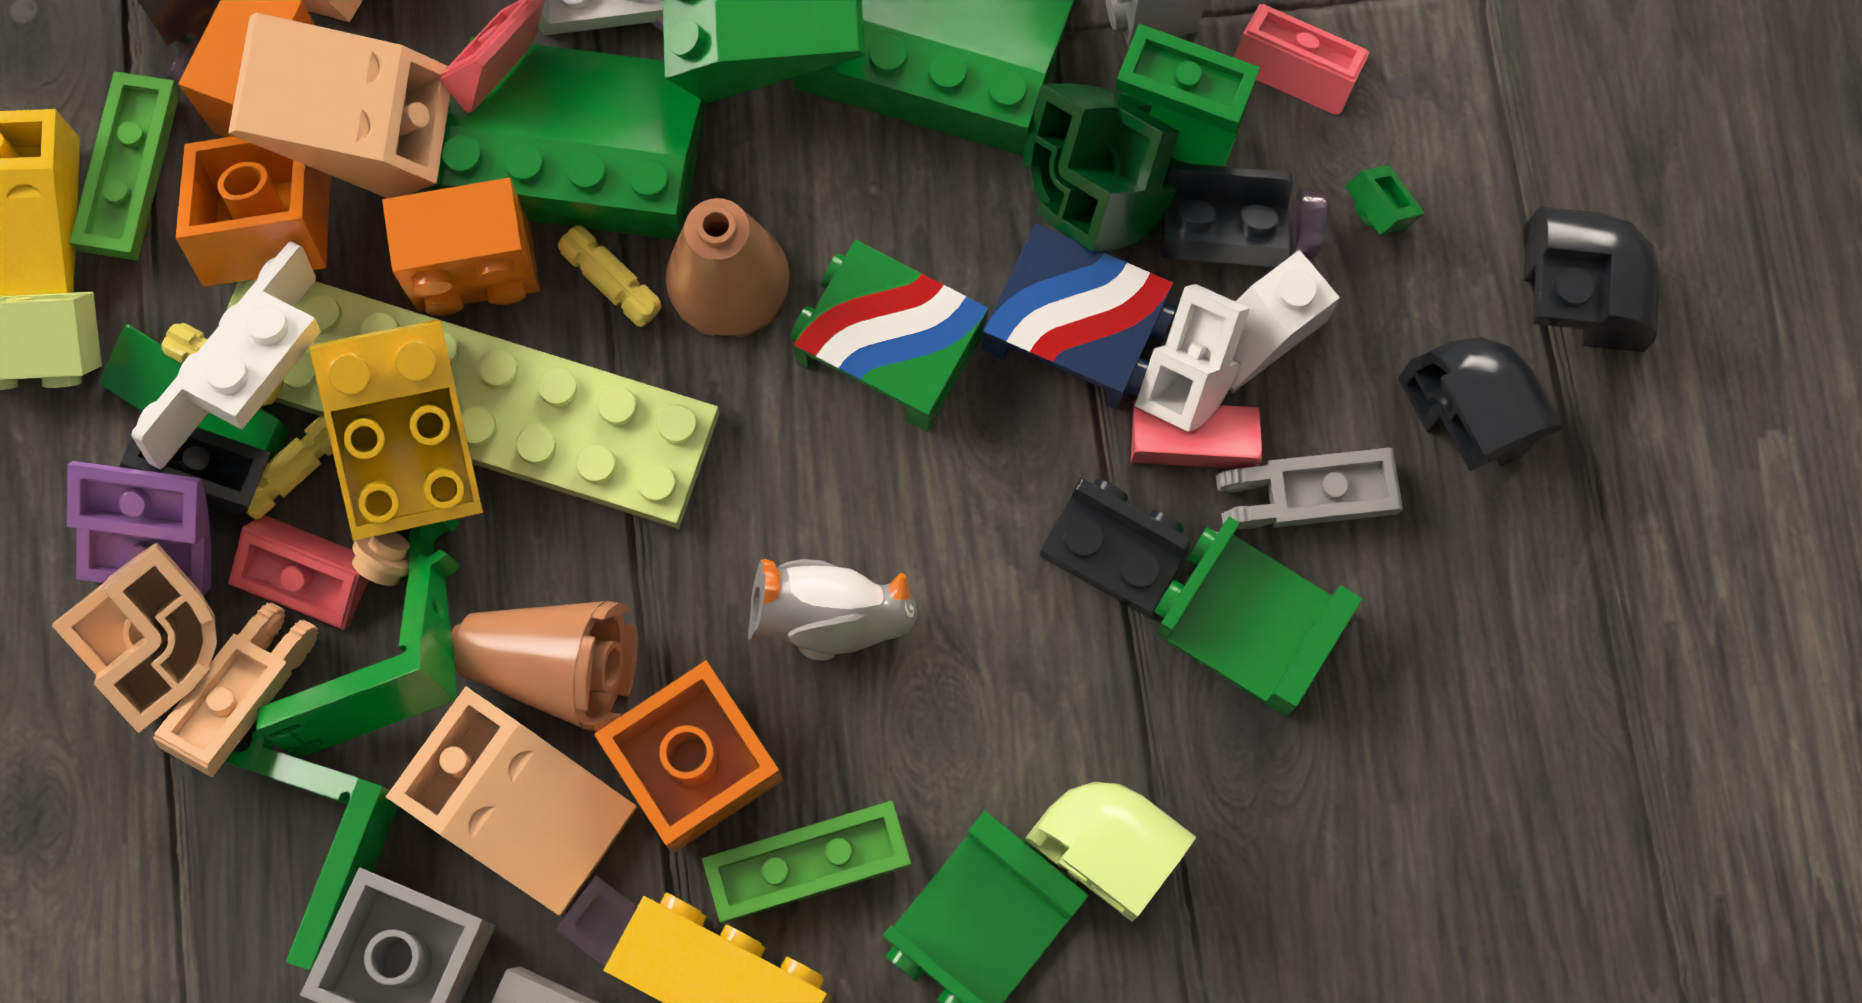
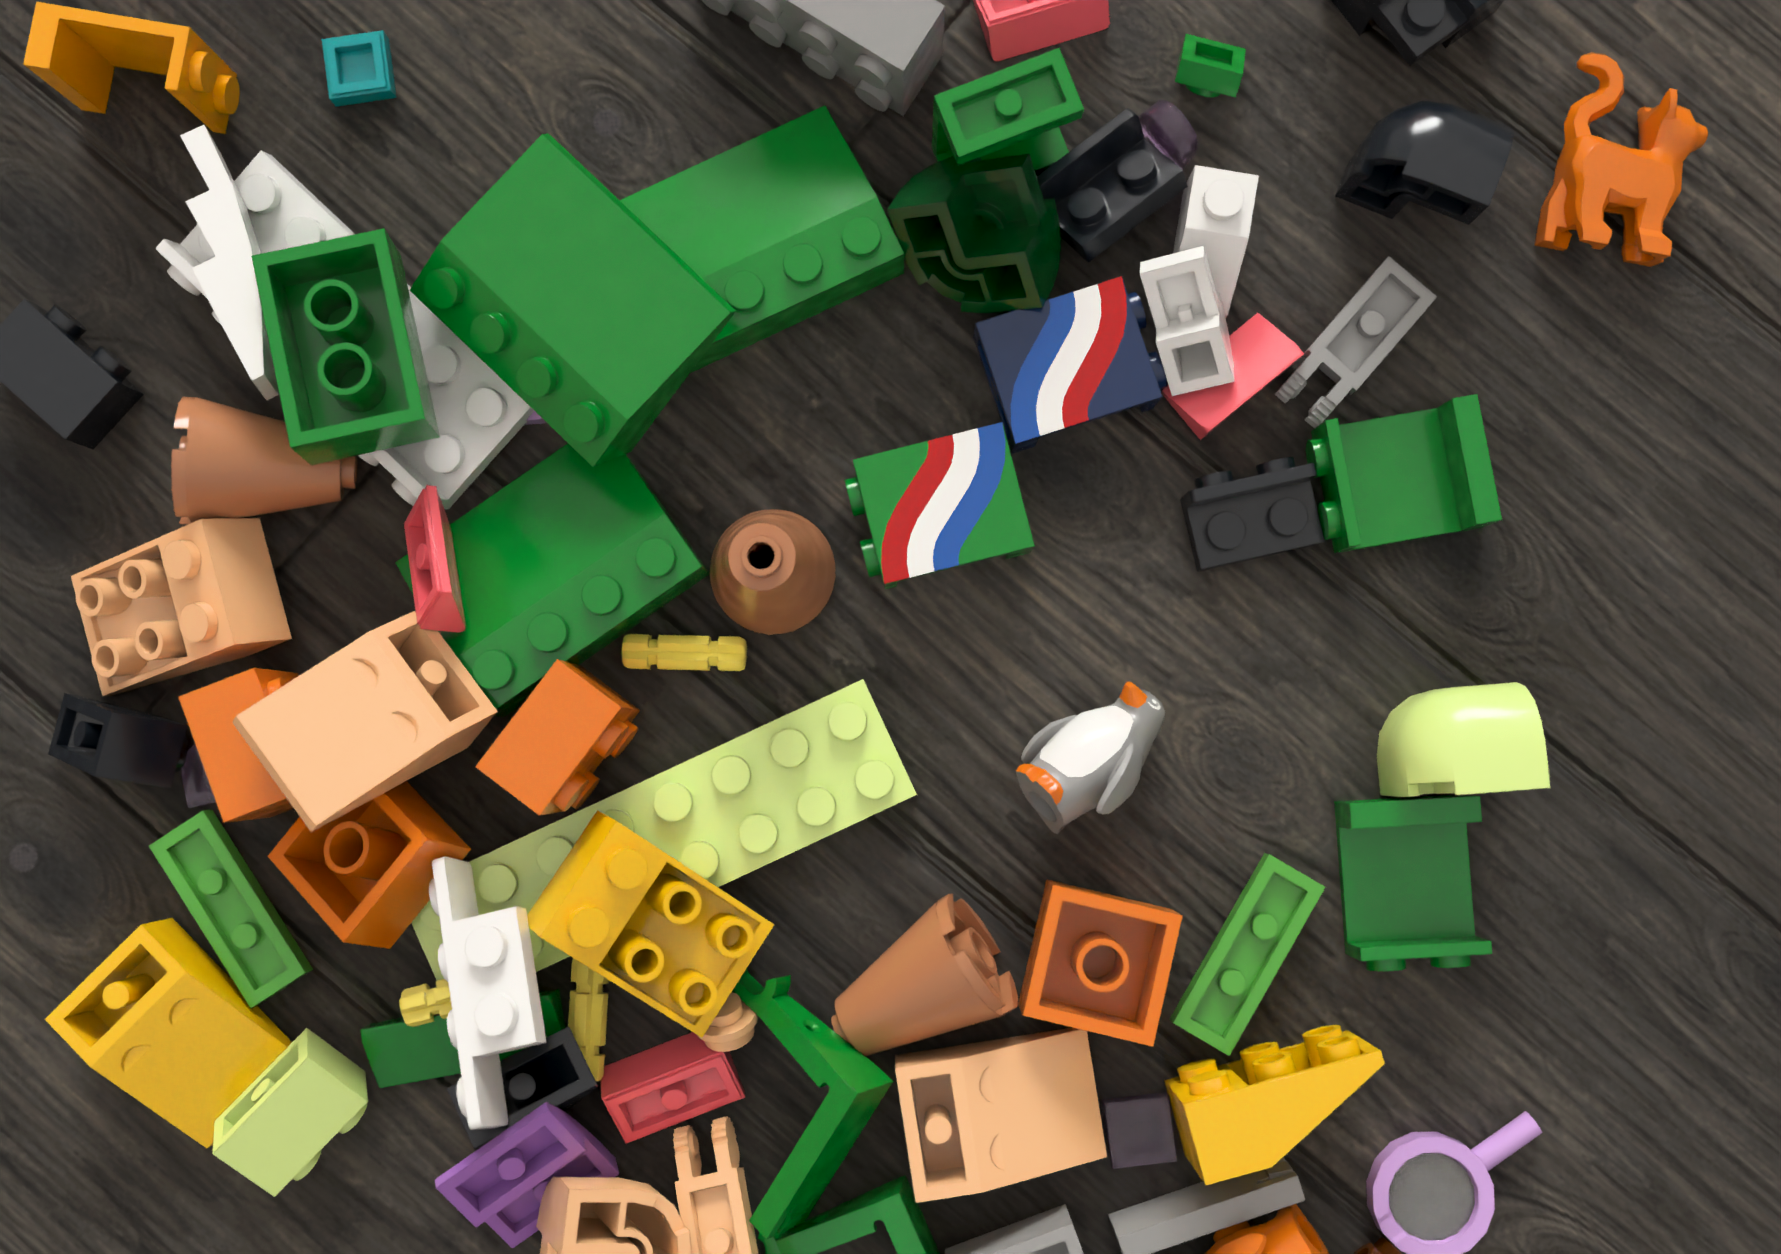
camera: 35 degrees left, 10 degrees up
none -> orange animal [1534,52,1708,267]

